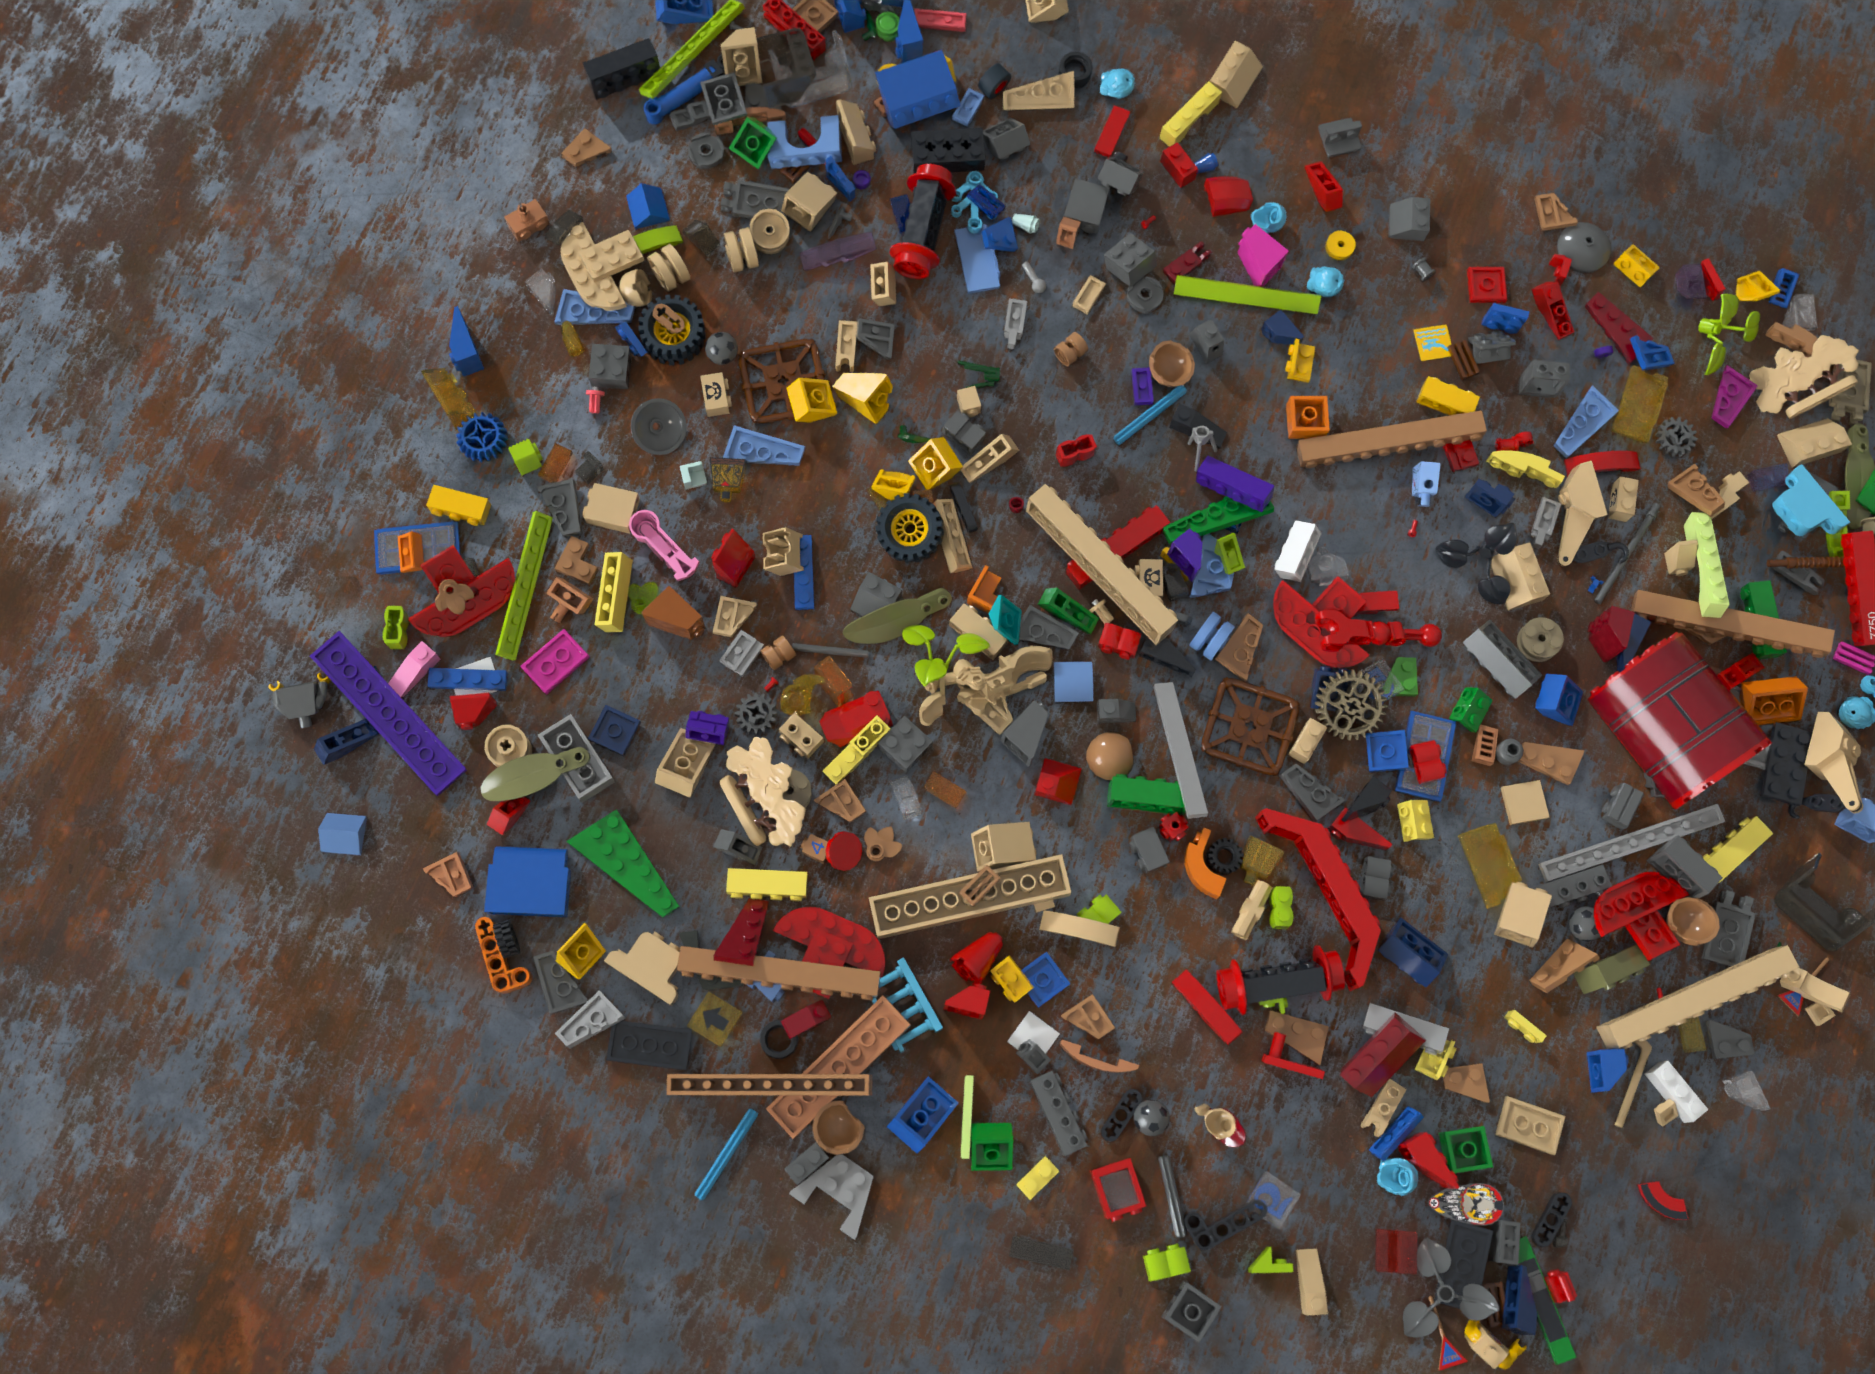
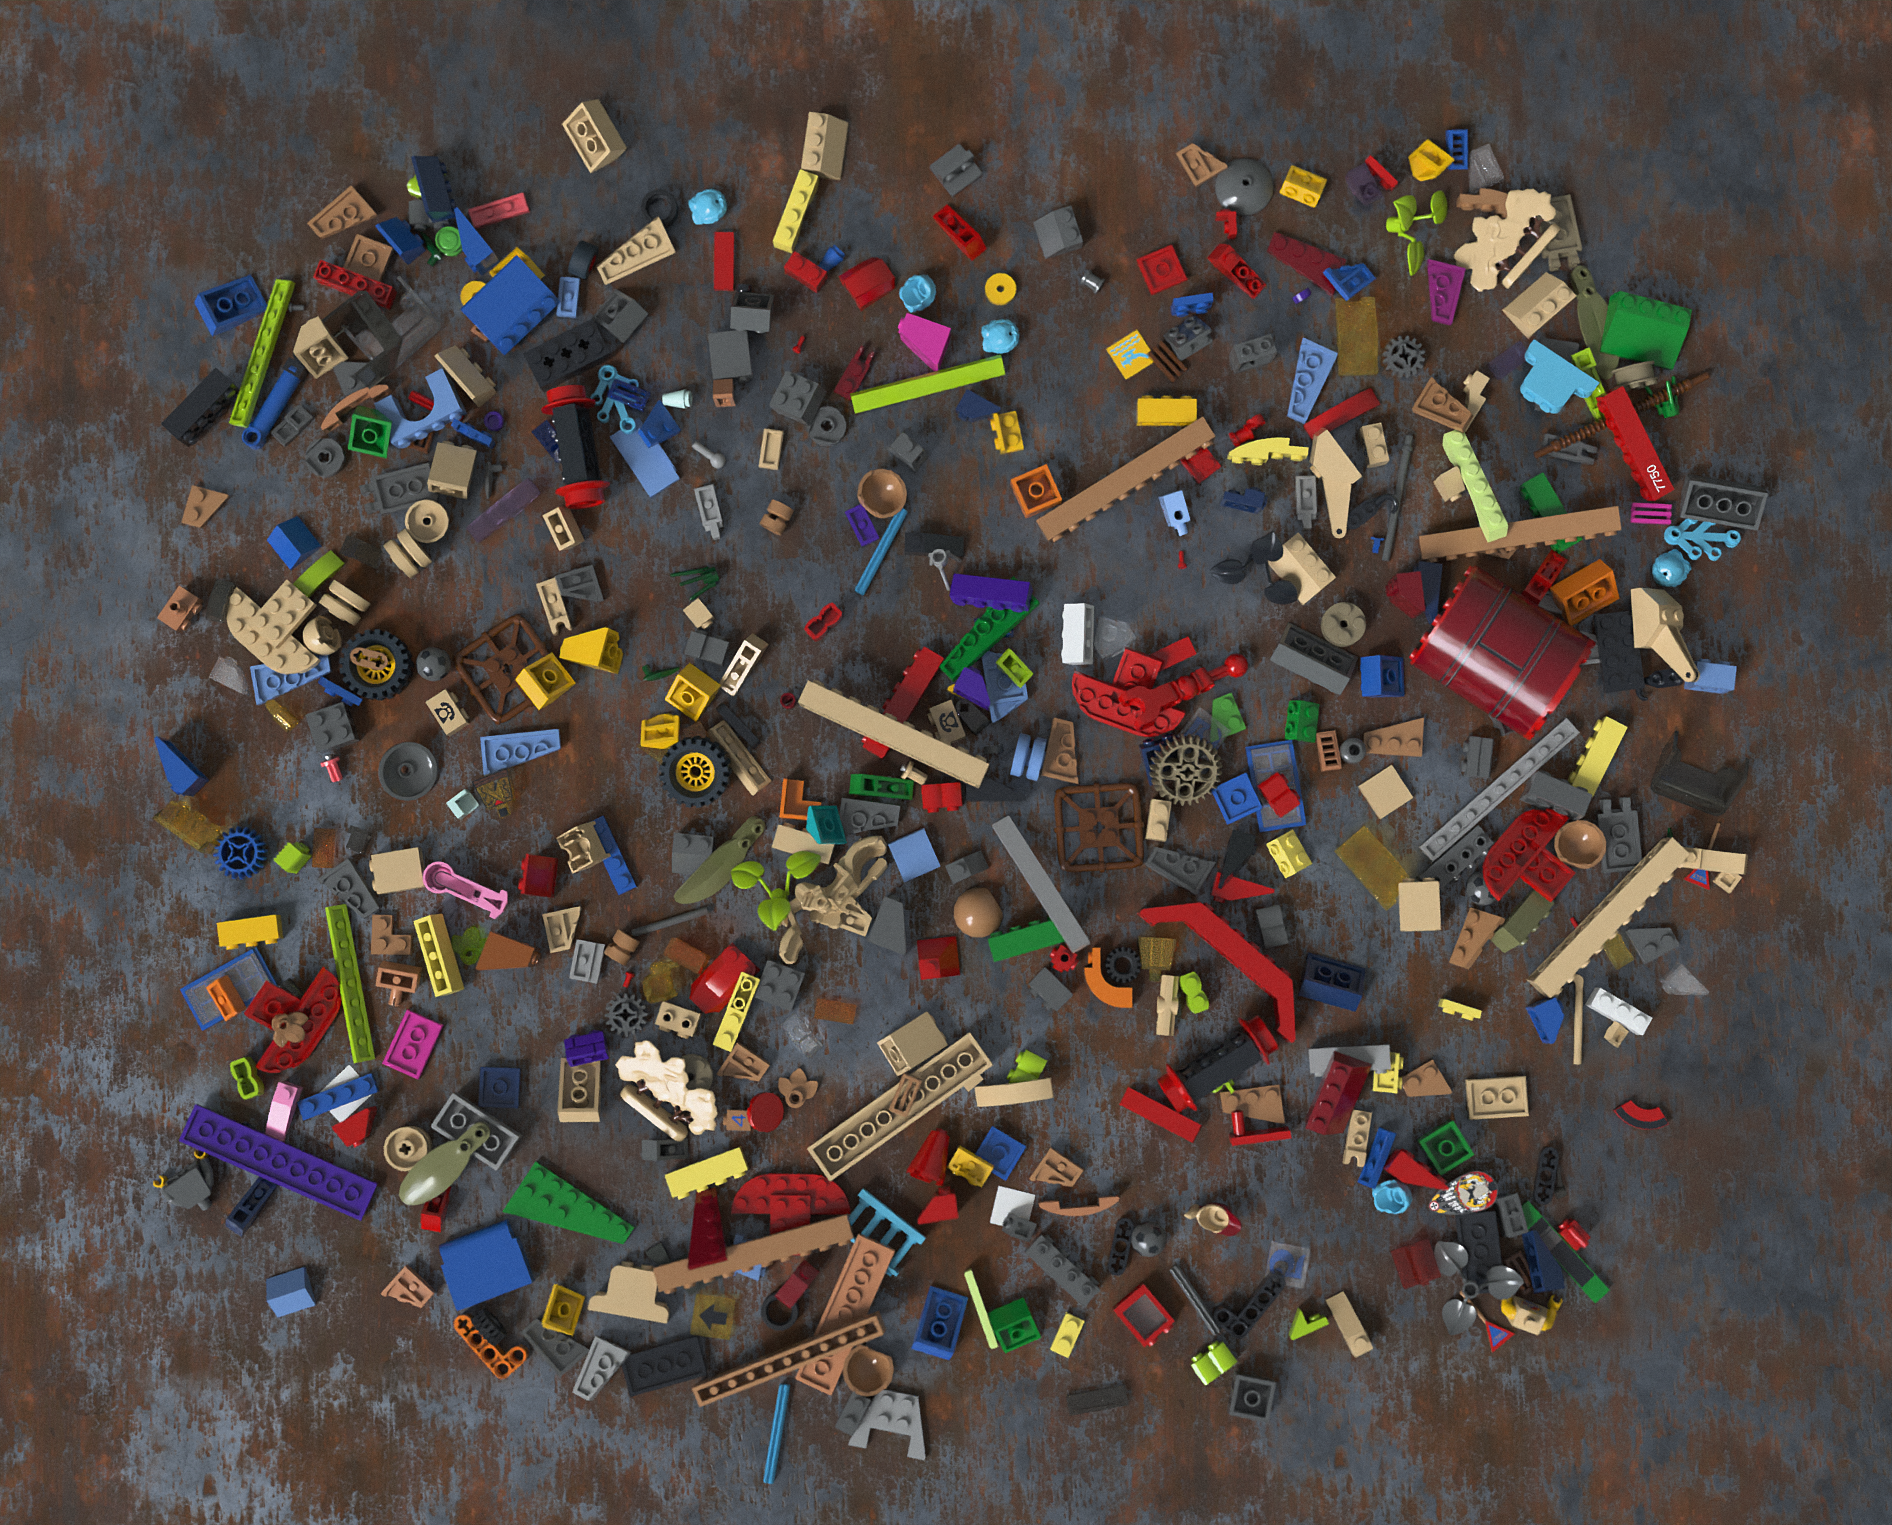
camera: 15 degrees left, 10 degrees up
dark grey slope [700,72,747,125] -> none

